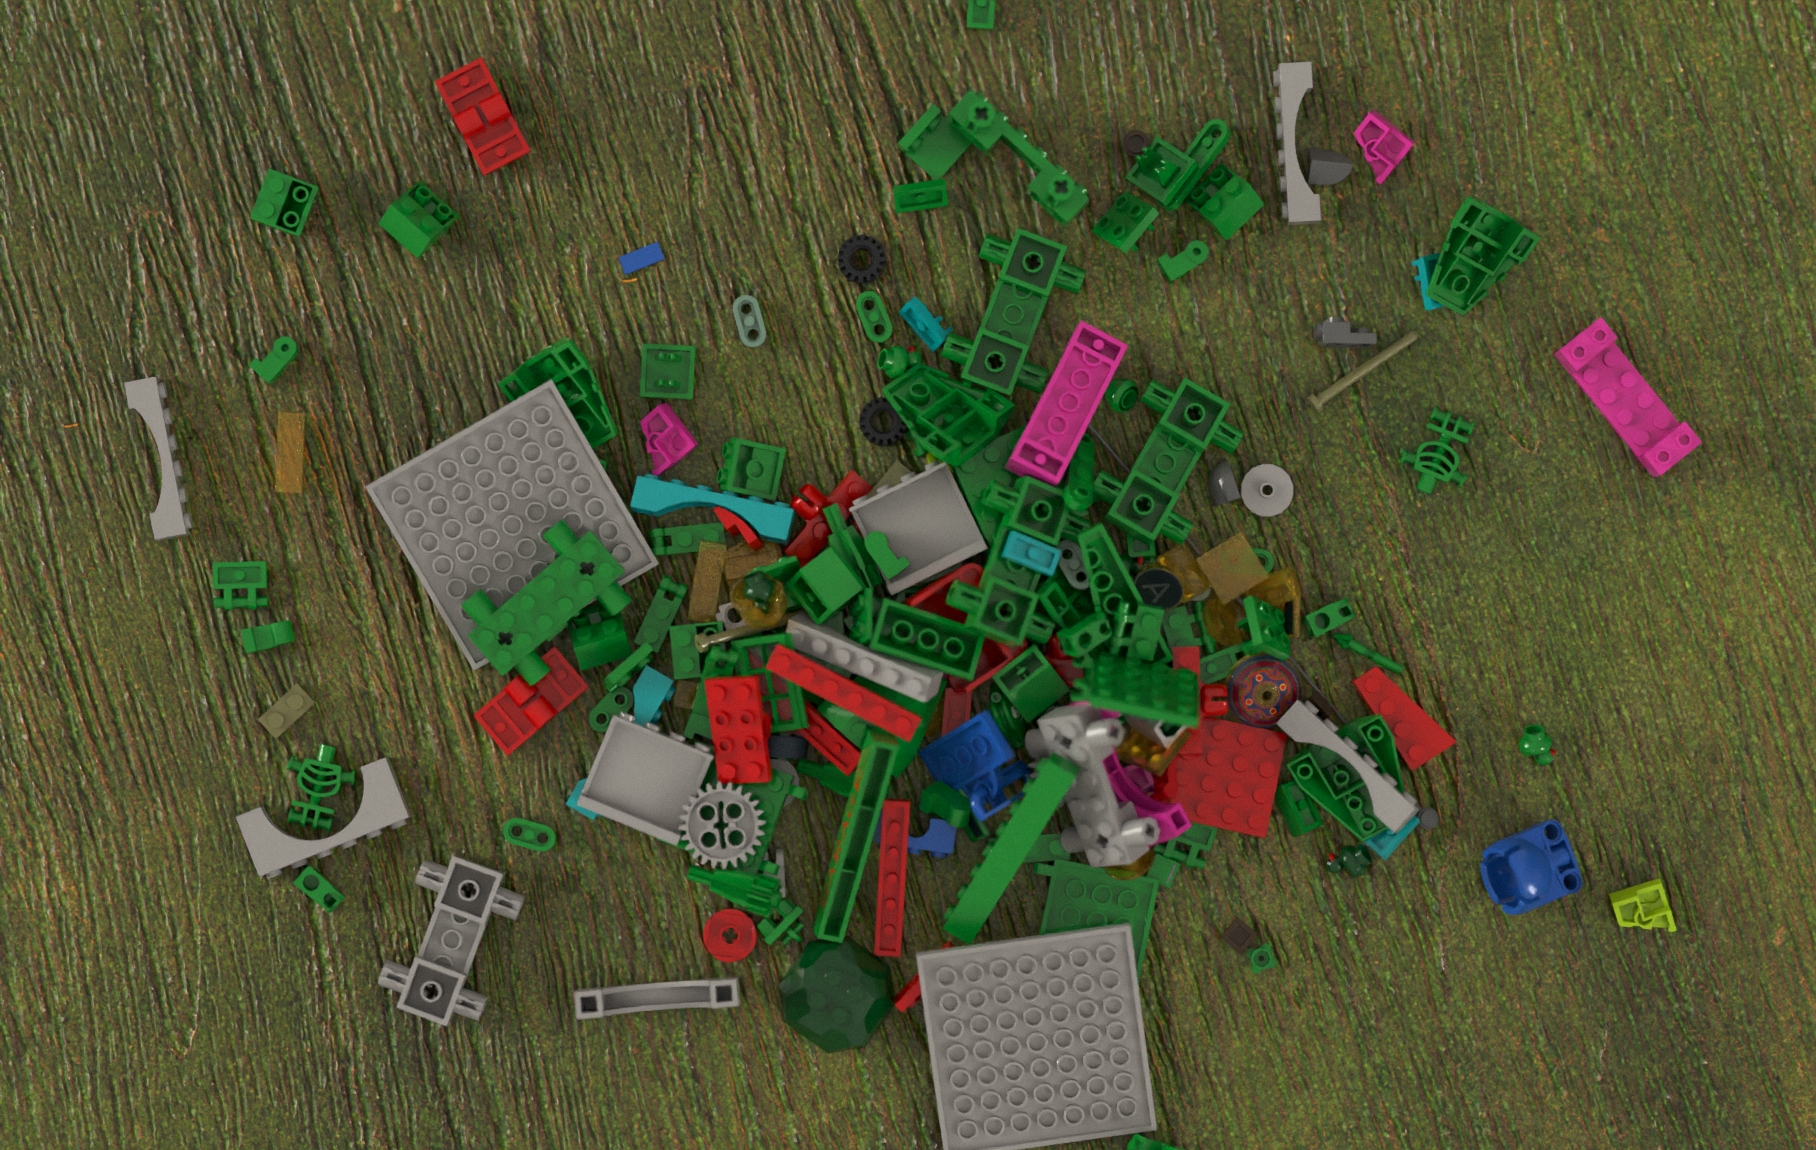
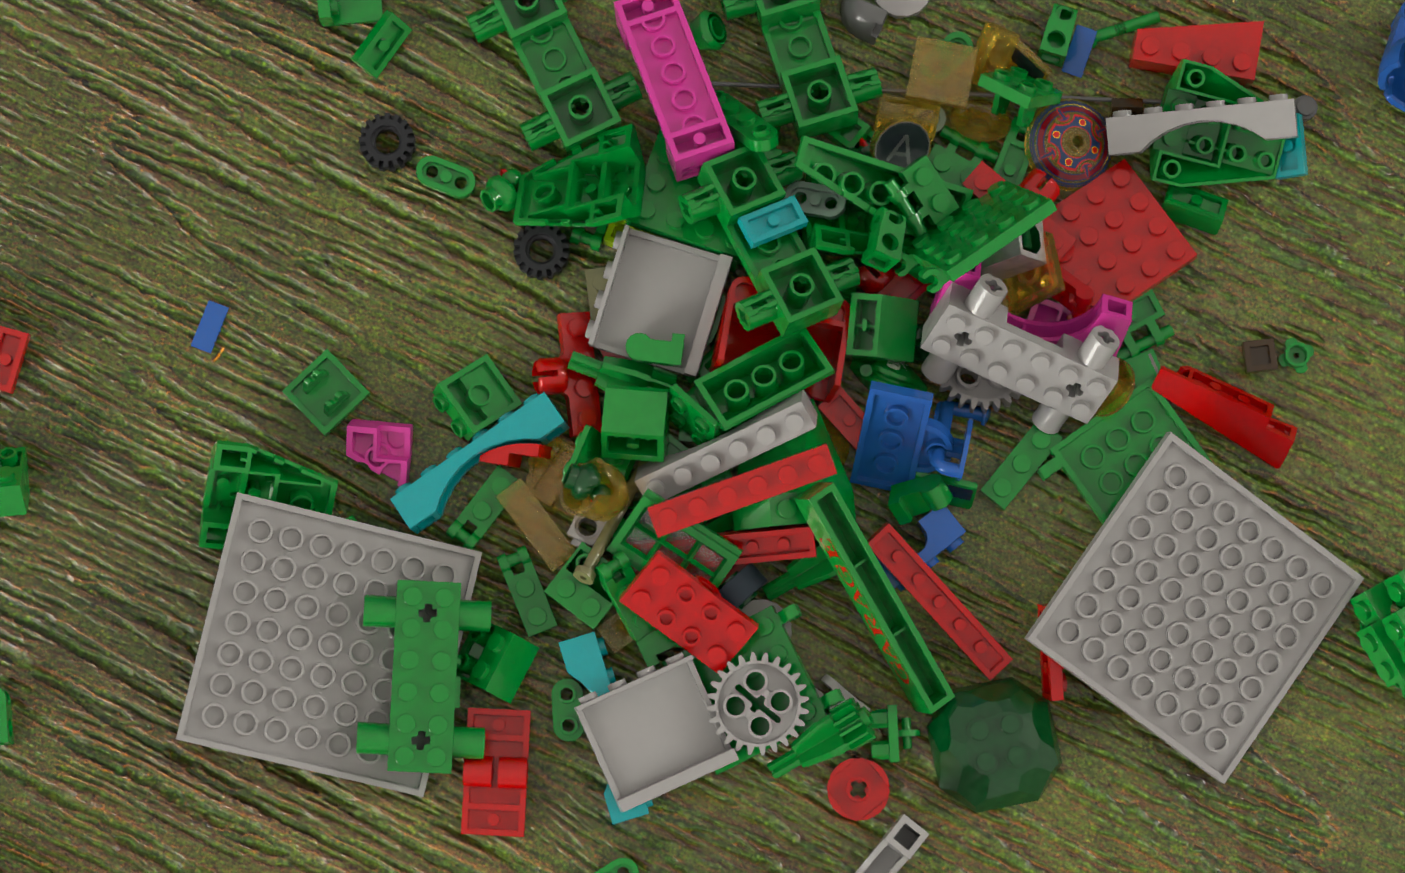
camera: 40 degrees left, 5 degrees down
clear yellow plate [275,412,306,493] -> none
green plate [604,642,654,693] -> none
sand green plate [733,295,767,348] -> none
teal plate [898,296,953,352] -> none
green brick [943,751,1080,945] -> none
dark green animal [1326,844,1372,878] -> none
none -> blue window [1062,24,1097,78]
none -> red wedge [1152,366,1298,469]

